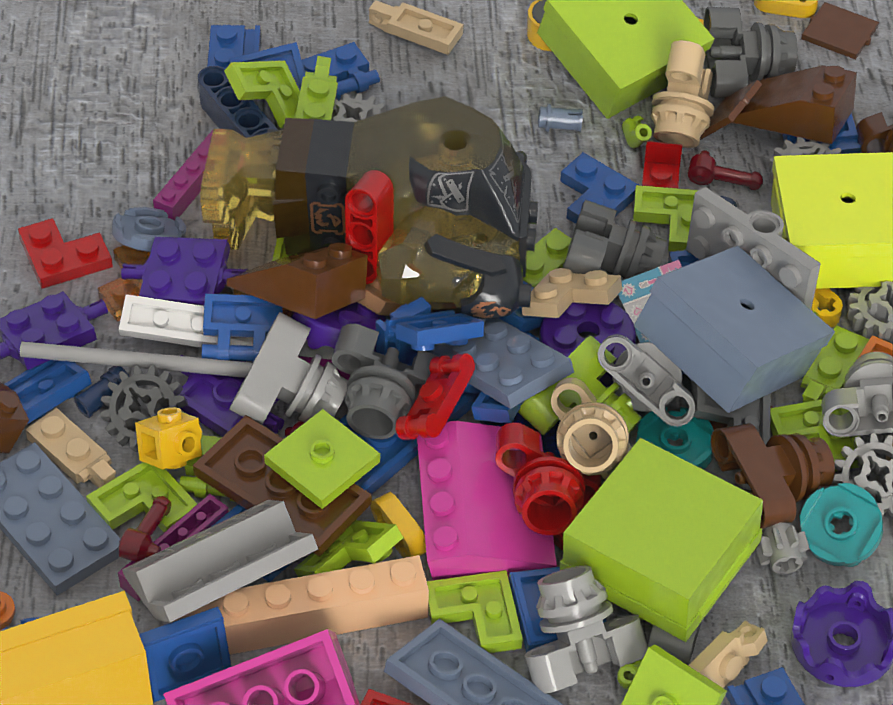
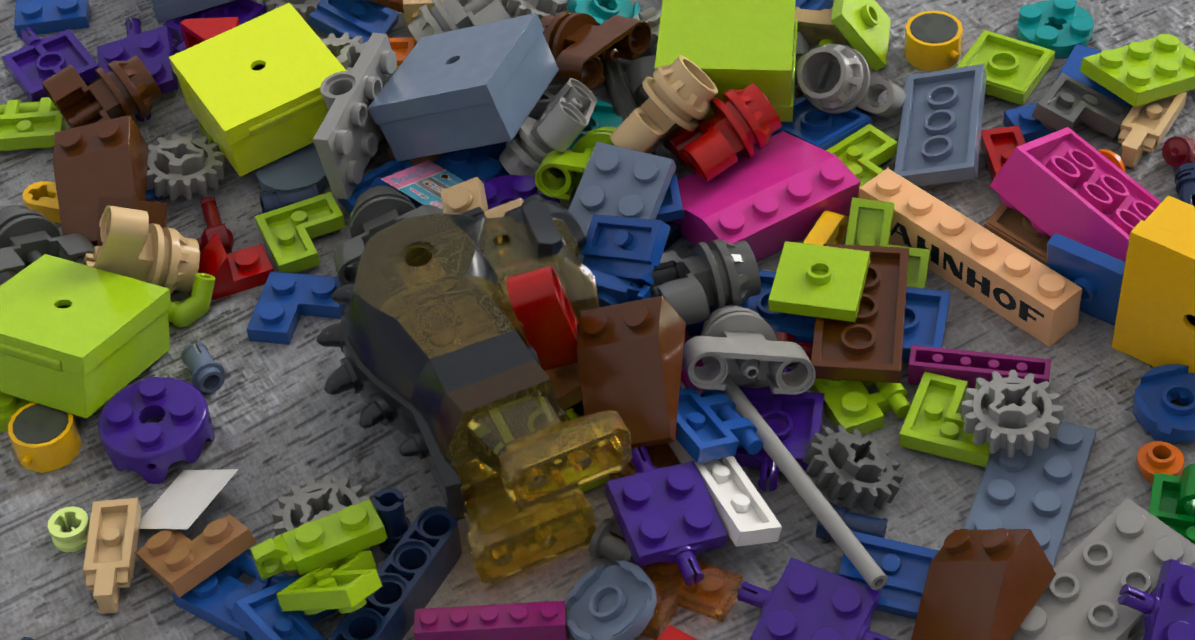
camera: 115 degrees left, 5 degrees down
tan hinge [25,408,116,488] -> none
dark red piece [119,496,171,563] -> none
light grey slope [122,500,318,622] -> none
yellow brick [135,407,202,470] -> none
red plate [395,353,475,440] -> none
none -> yellowish green bush [47,506,90,552]
none -> dark purple plate [98,377,215,484]
none -> medium nougat plate [135,514,257,598]
none -> white sticker [139,469,238,530]
none -> light grey gear [961,370,1063,457]

